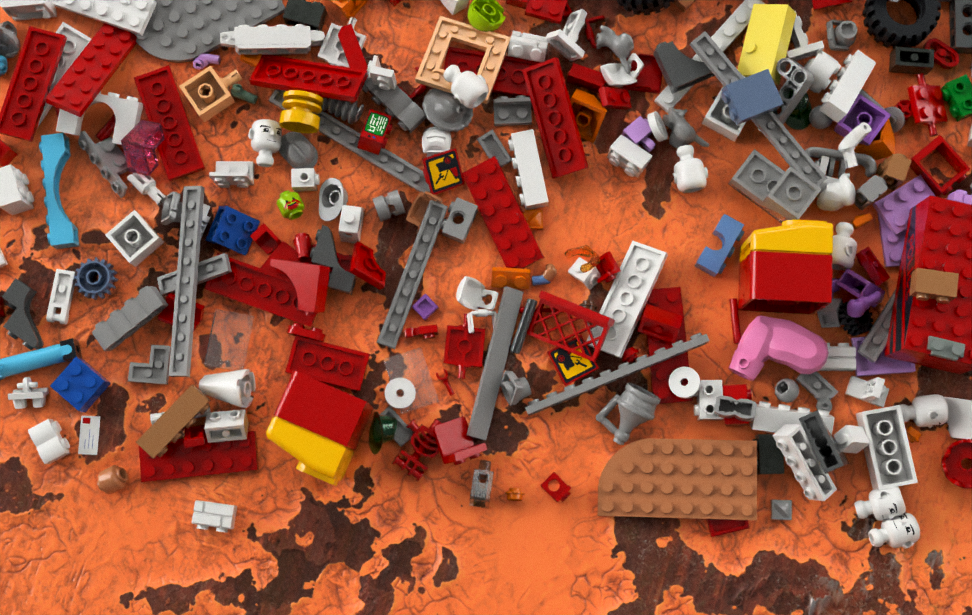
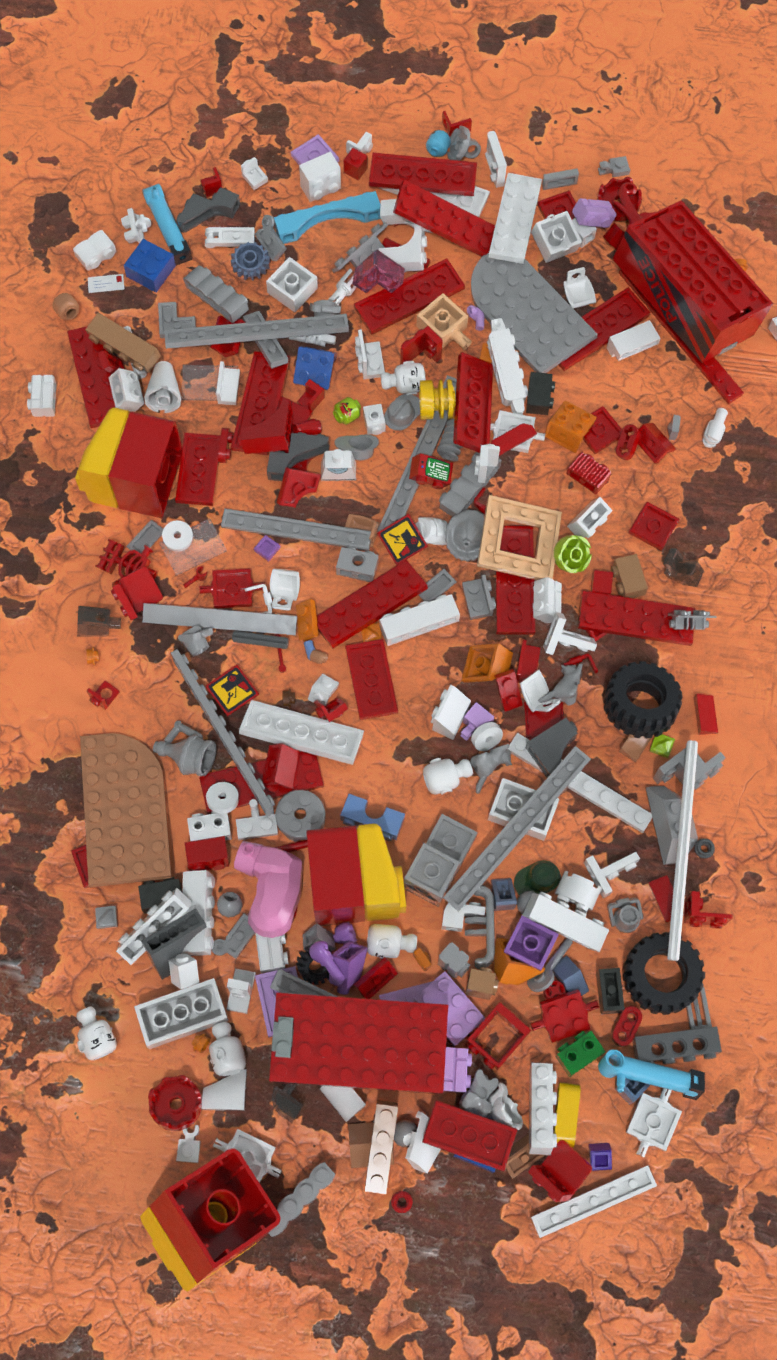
camera: 75 degrees right, 10 degrees down
sand green arm [231,84,258,104] -> none
piece [369,412,397,454] -> none
light grey wheel [372,190,406,222] -> none
red plate [404,324,439,339] -> none
white piece [443,65,489,109] -> none
red plate [522,57,589,179] -> none
red fence [527,290,615,363] -> none
clear orange cap [565,245,600,273] -> none
red plate [622,347,639,364] -> none
light grey brick [714,396,757,422] -> none
sand blue brick [721,69,783,125] -> none
light yellow brick [737,4,796,85] -> none
light grey beam [757,58,814,133] -> none
white hair [817,173,856,211] -> none
white arm [838,122,872,169] -> none
white piece [854,487,906,521] -> none
medium nougat brick [910,268,959,304] -> none
none -> white panel [216,361,240,405]
none -> white plate [236,799,278,841]
none -> light grey hinge [255,215,287,261]
none -> light grey plate [275,790,325,842]
none -> red plate [345,639,398,720]
none -> red bracket [400,326,443,365]
none -> sand blue slope [491,878,517,911]
none -> sand blue slope [552,956,589,996]

